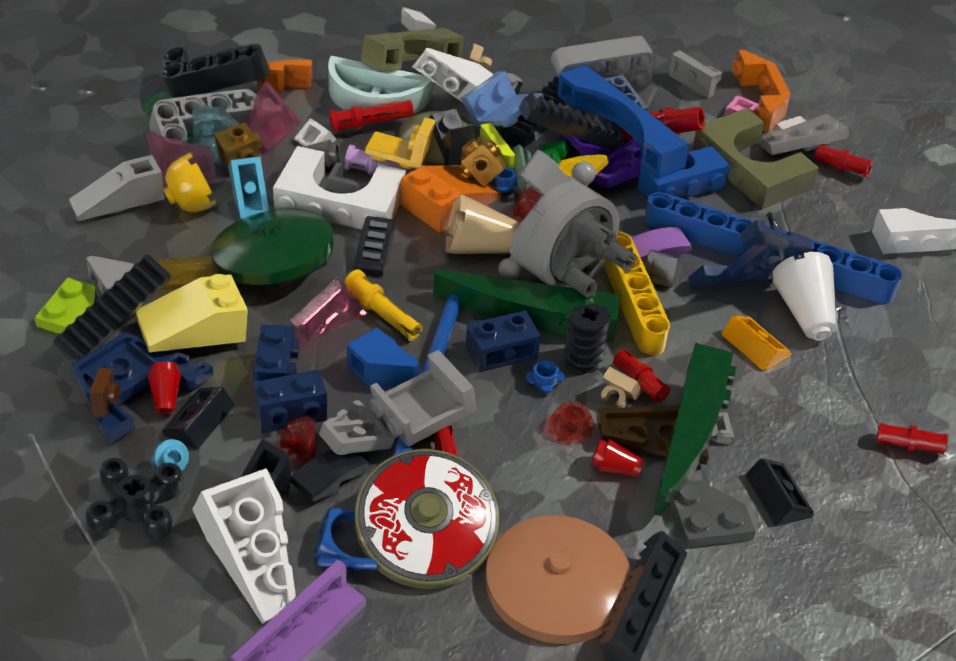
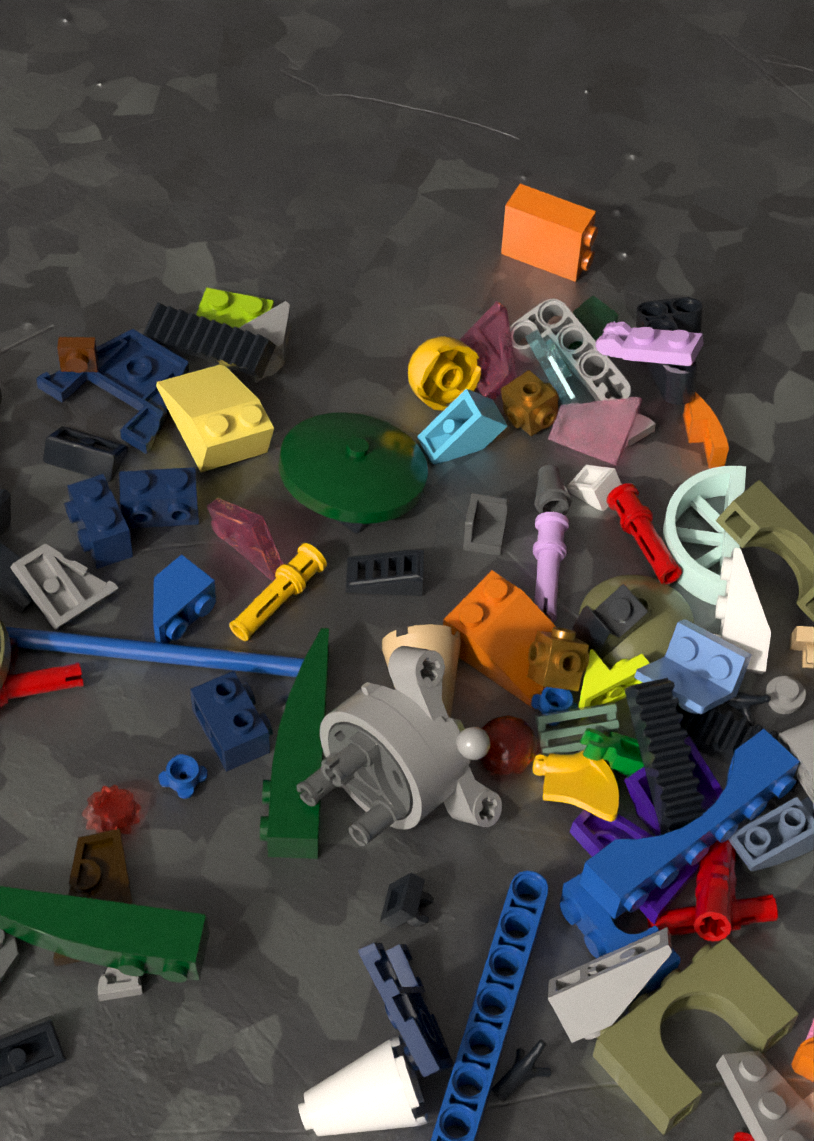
camera: 85 degrees right, 10 degrees up
light grey slope [69,155,164,221] -> none
red cone [147,362,181,414] -> none
medium azure plate [149,439,189,470] -> none
clear yellow panel [154,256,213,290] -> none
white arch [273,146,407,230] -> none
clear red cone [280,415,316,462] -> none
yellow bracket [365,117,436,169] -> none
light grey panel [369,350,477,447] -> none
black piece [564,304,611,373] -> none
red cone [591,439,644,477] -> none
tan tile [601,366,642,408] -> none
yellow beam [603,232,670,356] -> none
red pin [613,349,670,403] -> none
medium lavender slope [631,227,692,264] -> none
light orange slope [722,316,792,370] -> none
none -> orange brick [501,184,598,282]
none -> slope [548,927,672,1043]
none -> lavender hinge [595,321,704,366]

